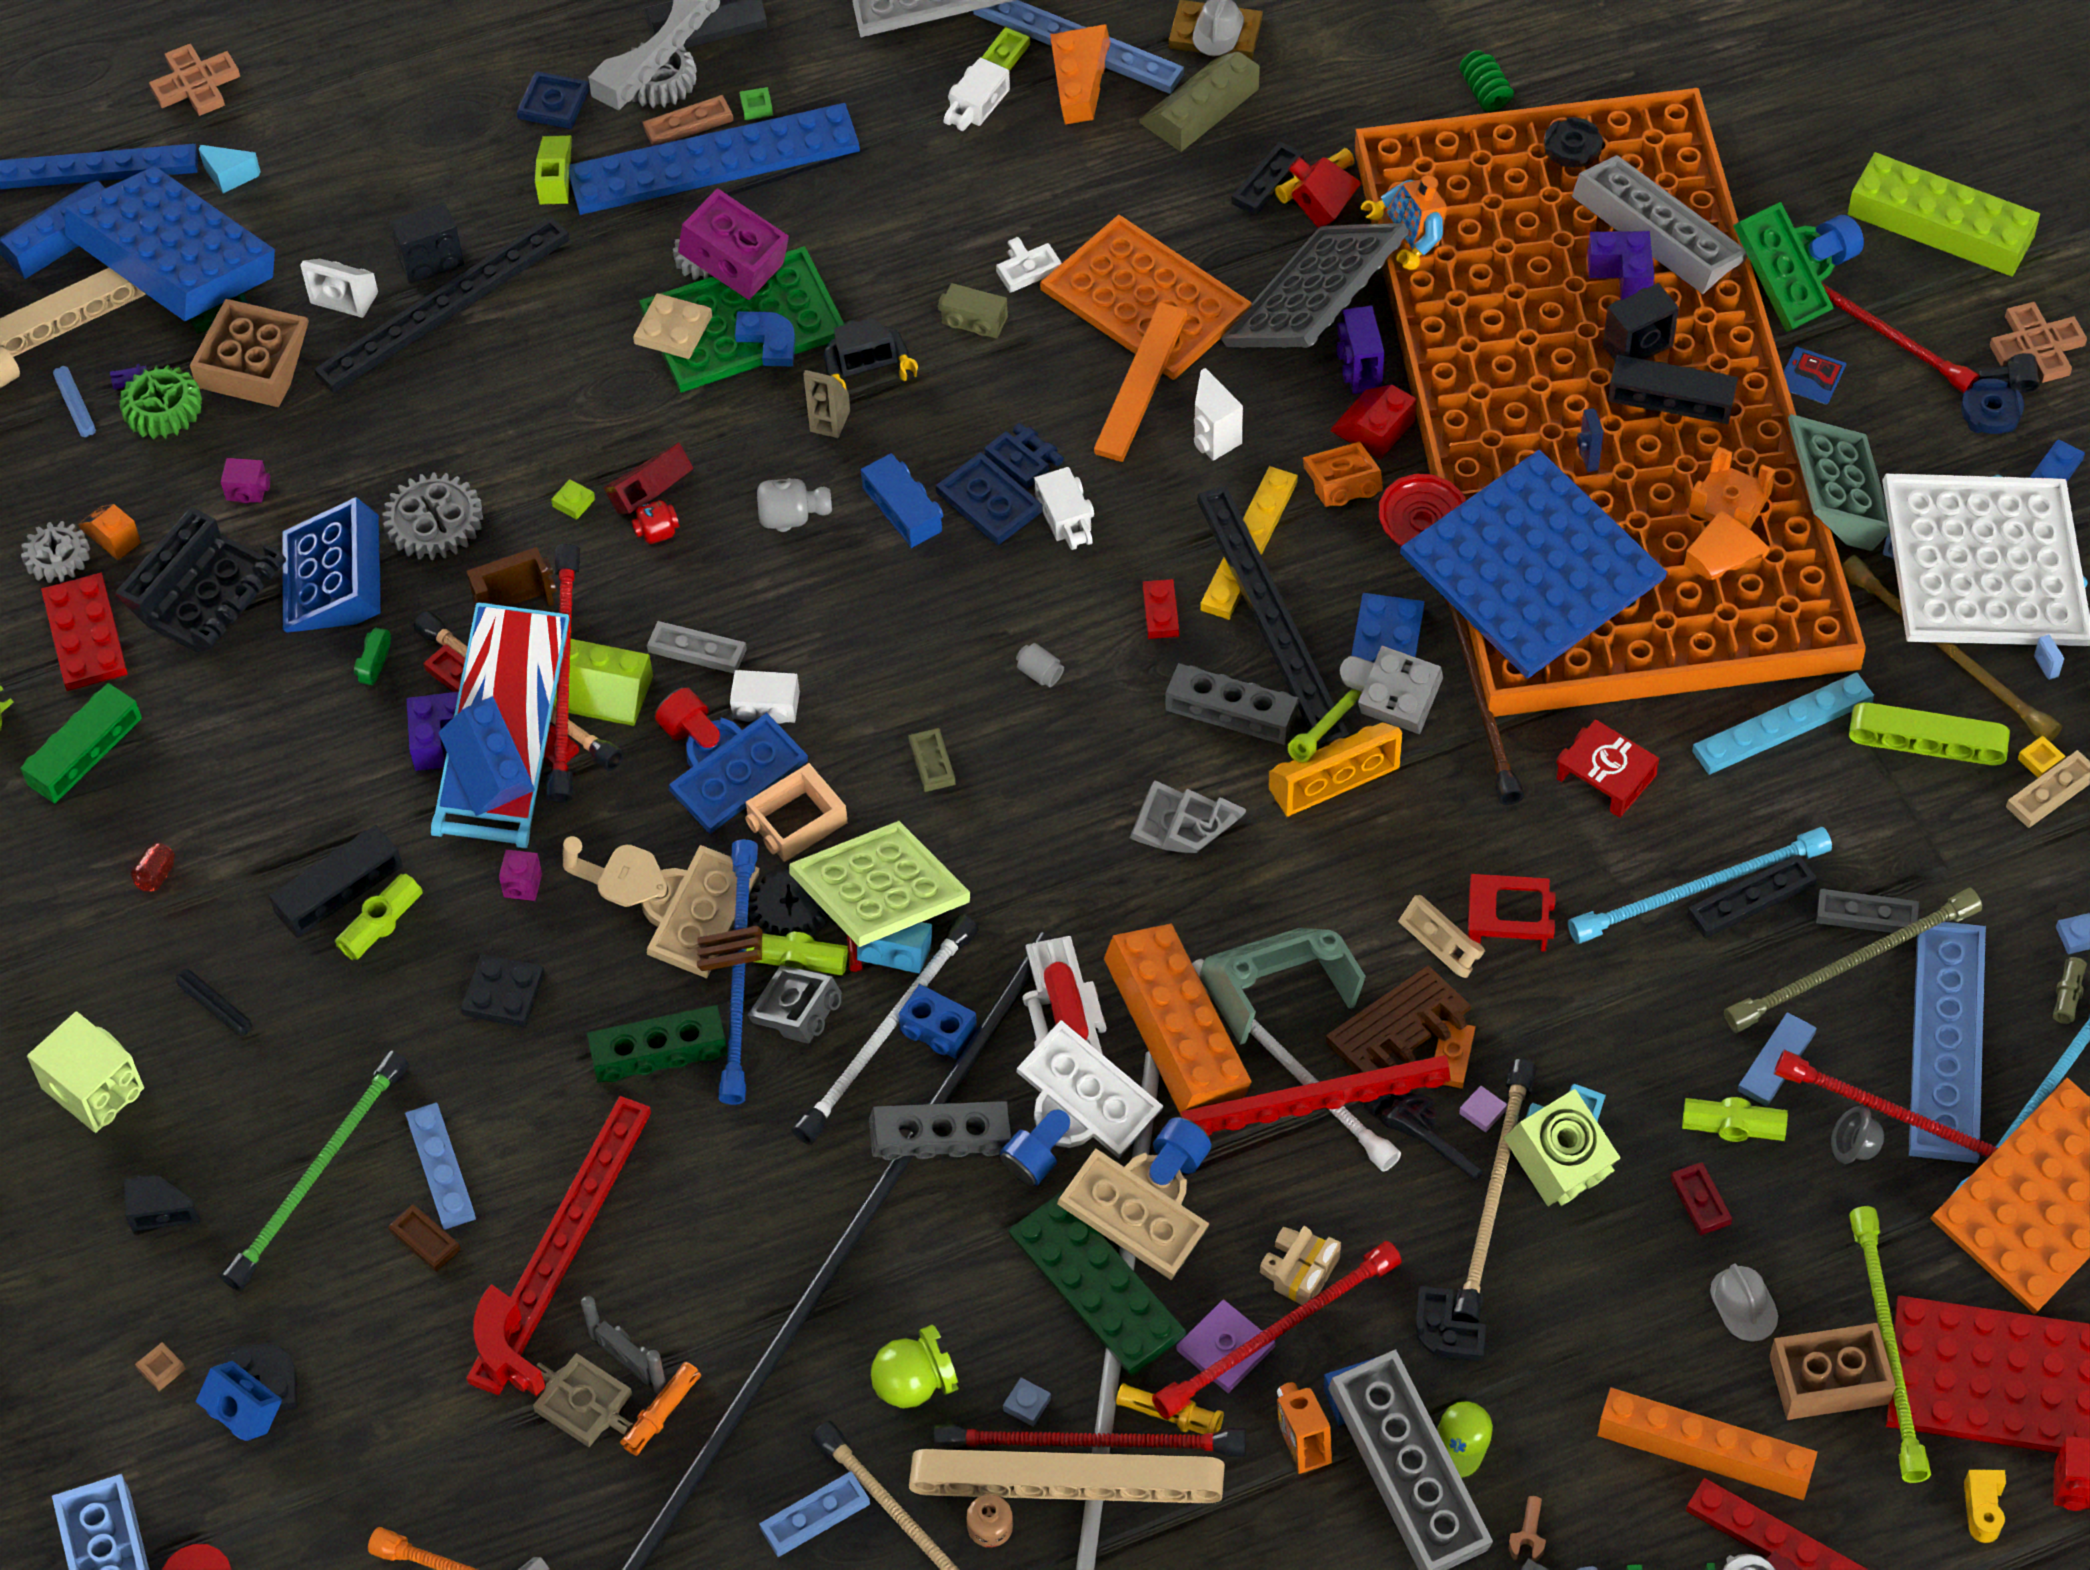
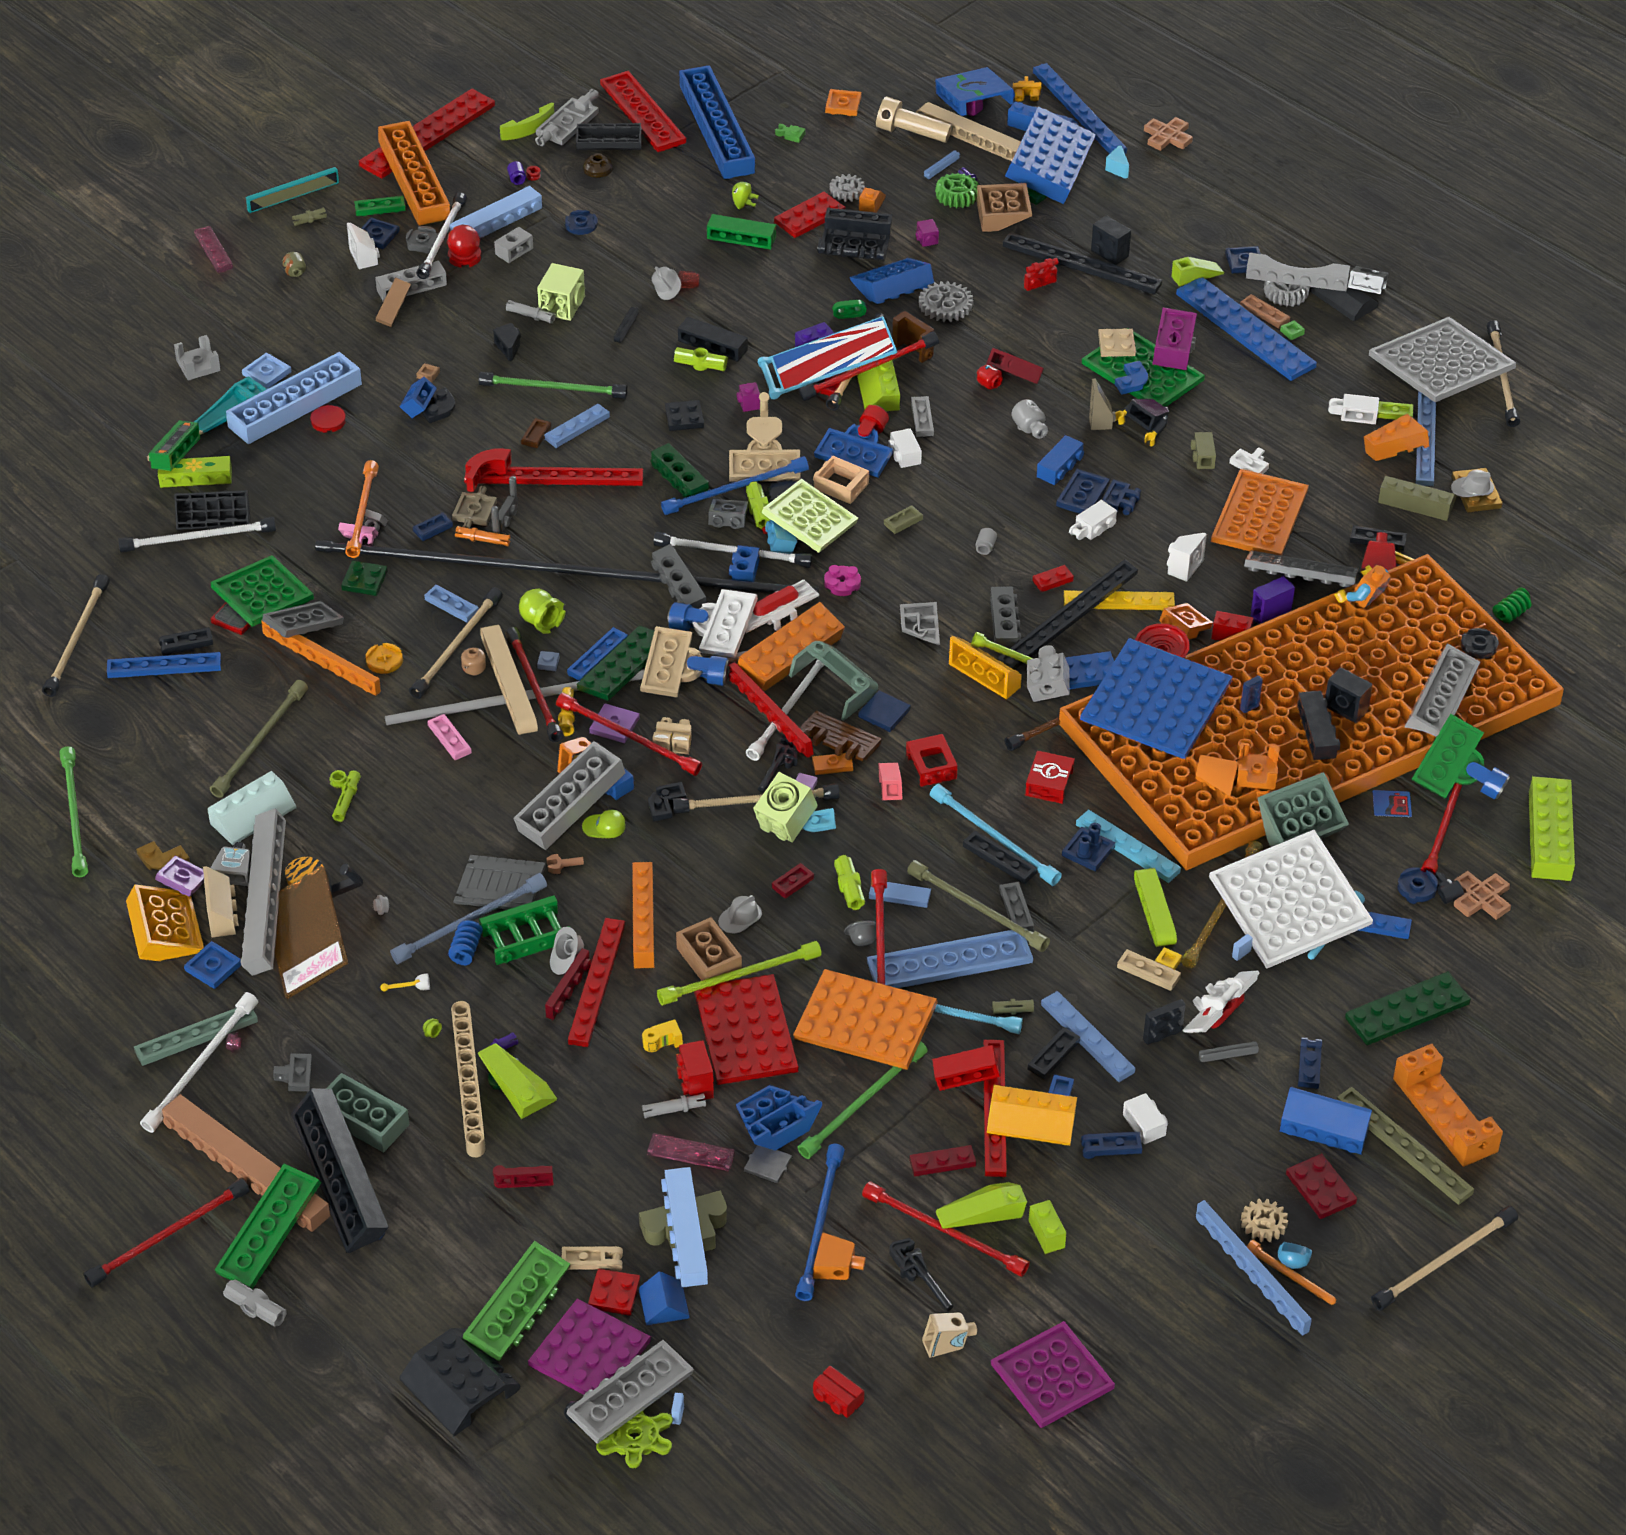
camera: 65 degrees right, 10 degrees down
white slope [300,259,378,318] -> none
blue slope [438,696,535,816] -> none
lime plate [551,479,595,520] -> none
reddish brown tile [697,926,763,971] -> none
orange tile [1094,302,1188,462] -> none
tan plate [1398,895,1485,978] -> none
dark purple brick [1587,231,1654,300] -> none
none -> dark blue plate [413,513,453,541]
none -> light grey pin [506,300,556,323]
none -> blue plate [567,627,628,681]
none -> light grey piece [652,267,681,300]
none -> dark pink plate [824,565,861,596]
none -> dark blue tile [858,691,911,732]
none -> coral slope [879,763,902,801]
none -> red plate [1024,258,1059,291]
none -> dark blue plate [1062,823,1116,872]

